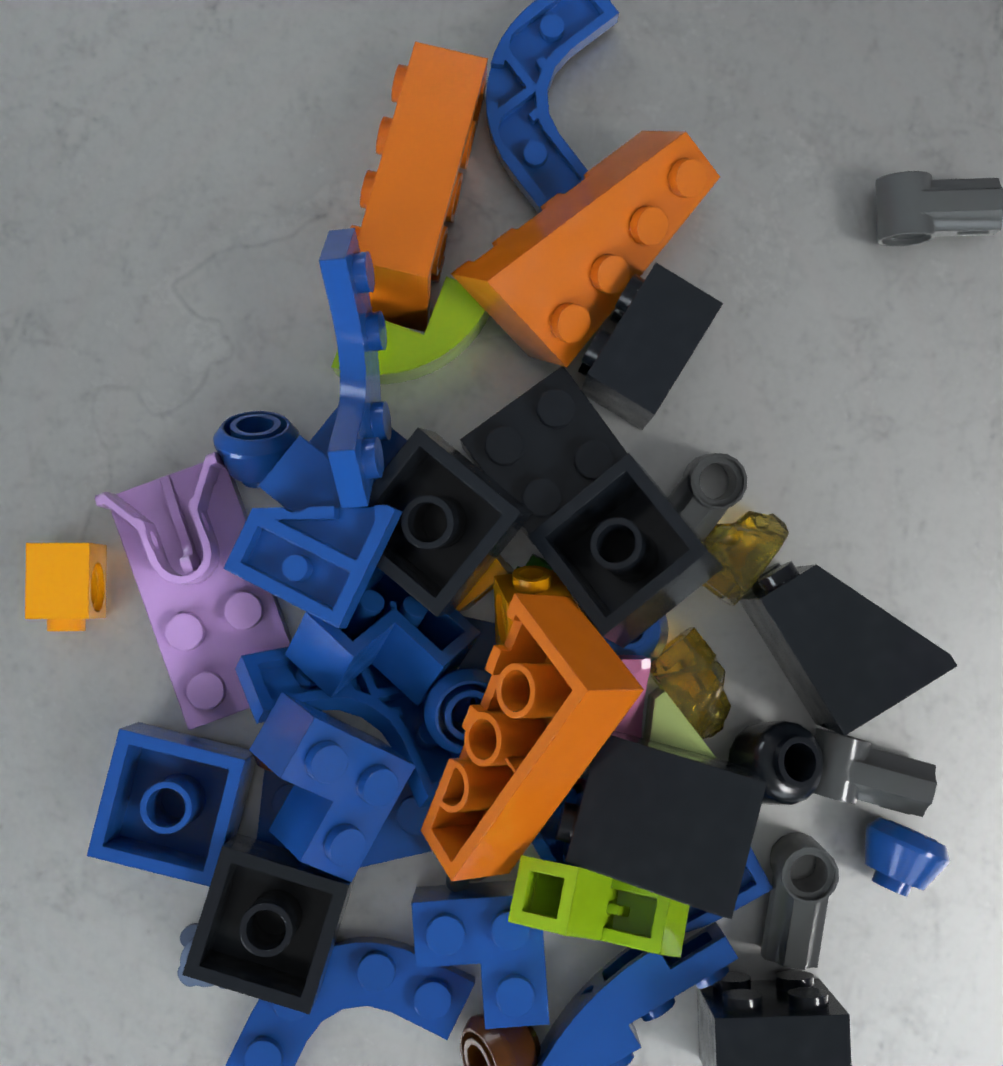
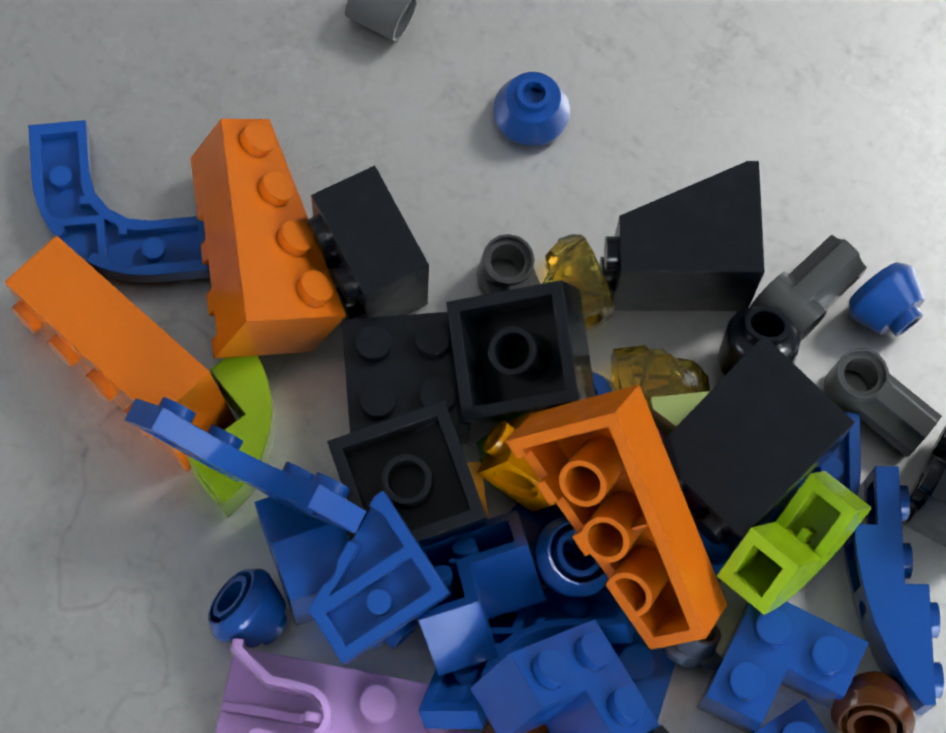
camera: 65 degrees left, 15 degrees down
none -> blue cone [493,72,570,146]

